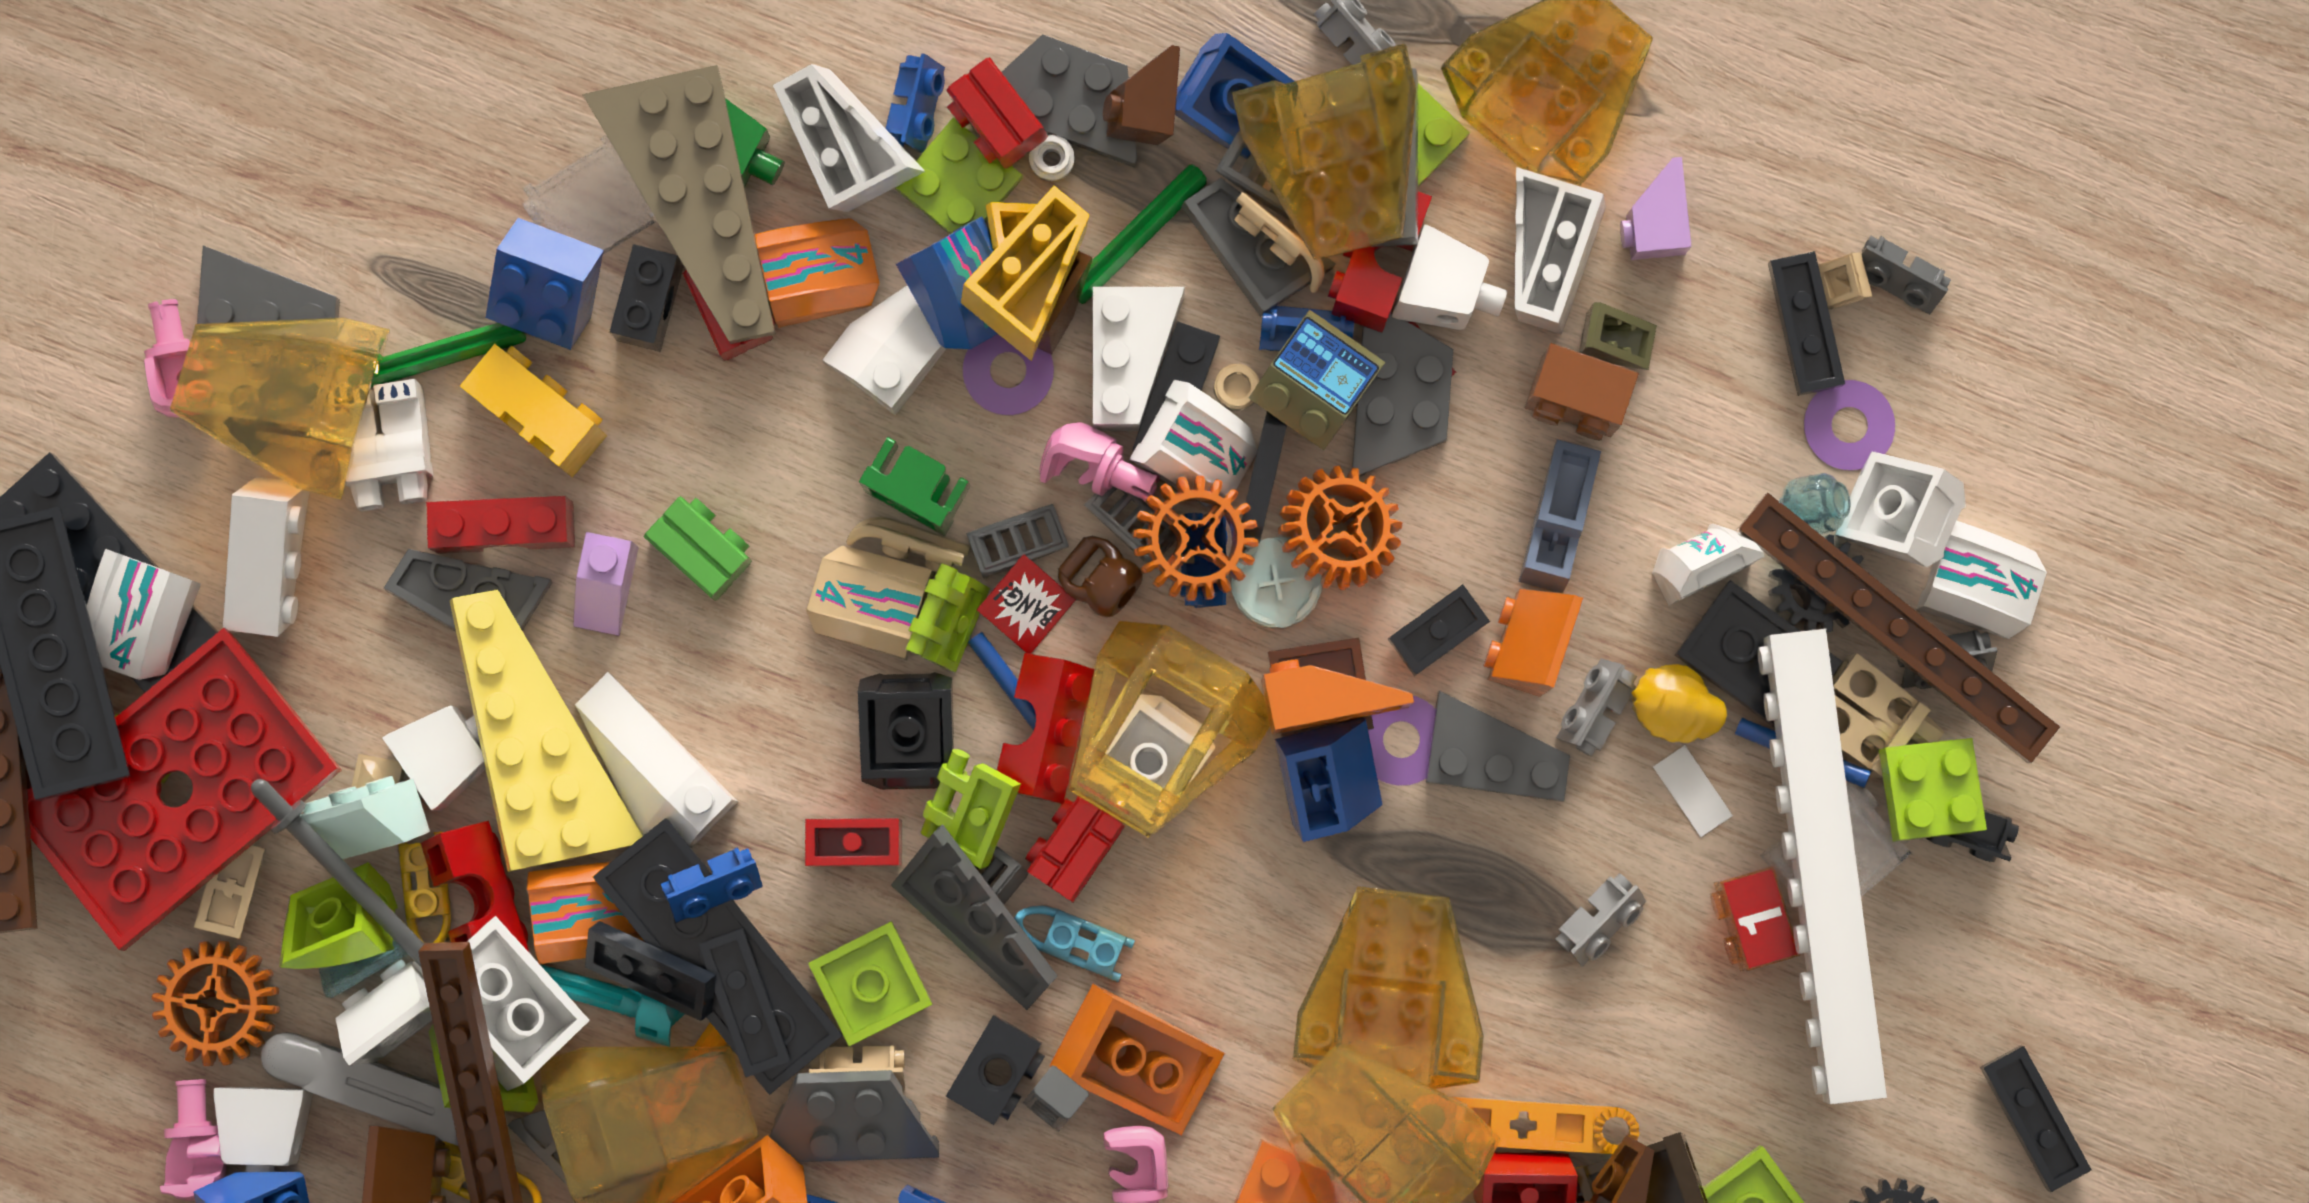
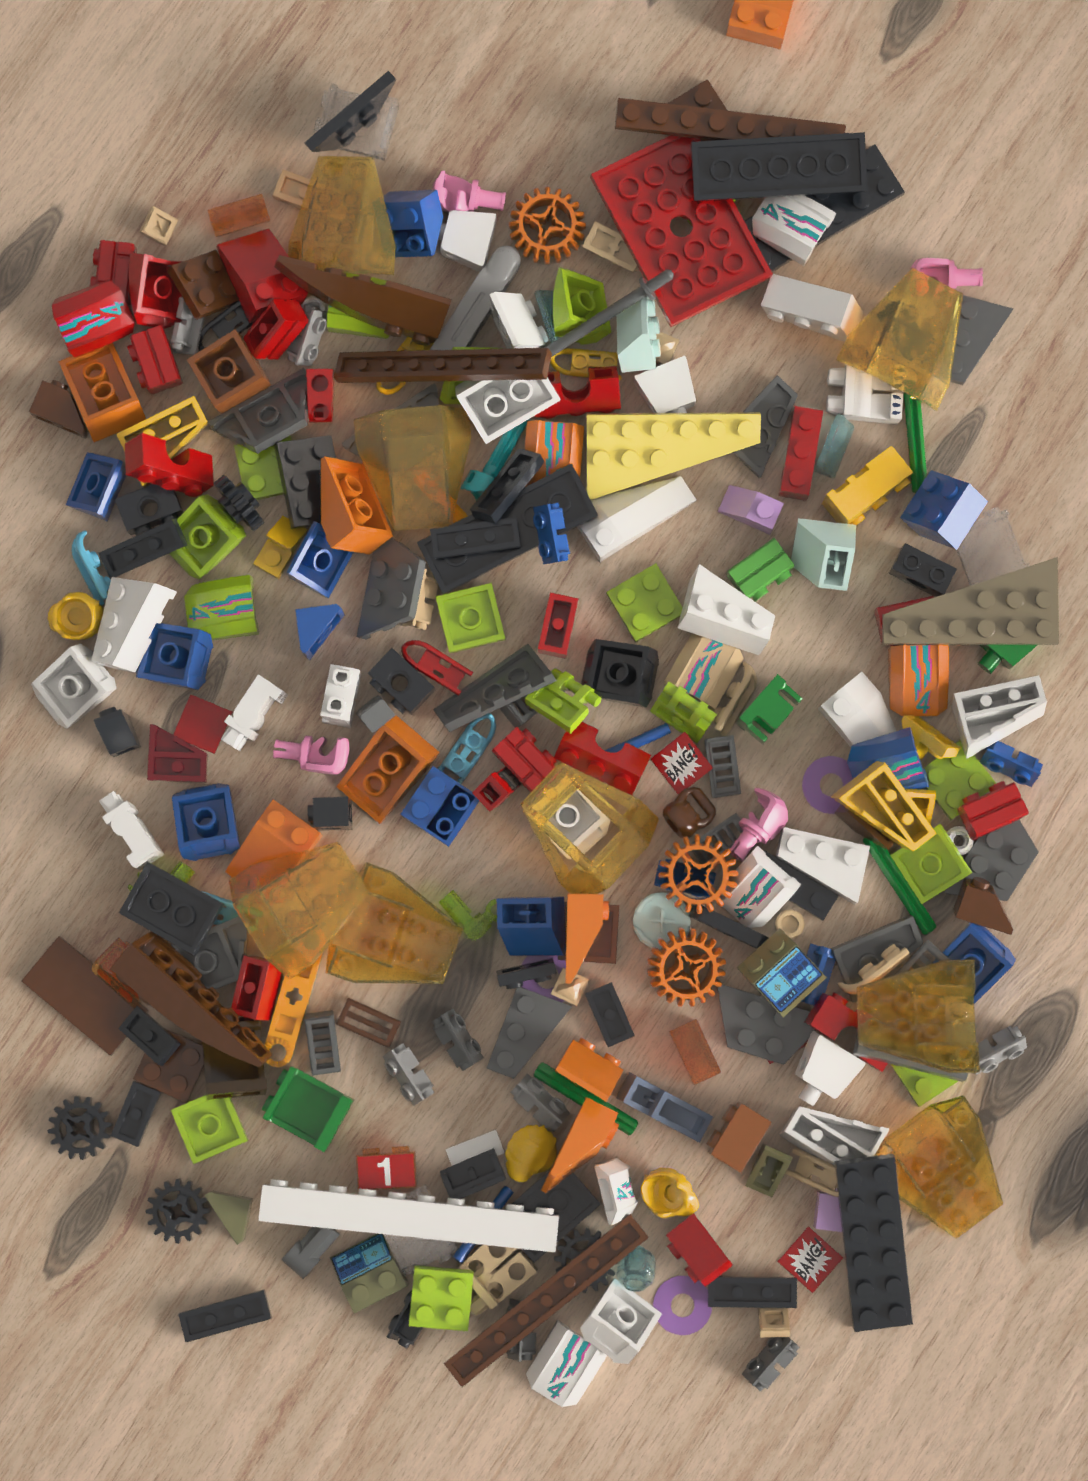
camera: 105 degrees right, 0 degrees up
none -> olive slope [204,1190,253,1245]
none -> green panel [261,1066,354,1152]
none -> dark grey piece [281,1227,340,1279]
none -> dark grey slope [304,1010,341,1076]
none -> black brick [308,797,353,831]
none -> white hips [320,664,361,728]
none -> slope [330,1233,409,1313]
none -> reddish brown tile [336,998,401,1048]
none -> blue slope [400,766,480,847]
none -> red piece [401,640,473,696]
none -> dark grey hinge [432,1009,484,1071]
none -> clear neon green bar [438,890,497,941]
none -> black hinge [440,1148,506,1199]
none -> red leg [472,767,521,812]
none -> black plate [496,958,557,989]
none -> green axle [533,1062,638,1135]
none -> orange slope [541,1097,619,1193]
none -> tan tile [551,968,589,1006]
none -> lime plate [606,563,683,643]
none -> yellow hair [640,1167,699,1218]
none -> red brick [666,1213,733,1287]
none -> clear orange brick [668,1019,721,1085]
none -> white wedge [678,564,775,655]
none -> sticker [778,1226,843,1293]
none -> tan piece [785,1147,838,1197]
none -> light aqua slope [791,518,856,591]
none -> clear light blue slope [814,414,854,478]
none -> black plate [834,1154,913,1332]
none -> lime plate [890,823,972,904]
none -> yellow slope [901,715,961,760]

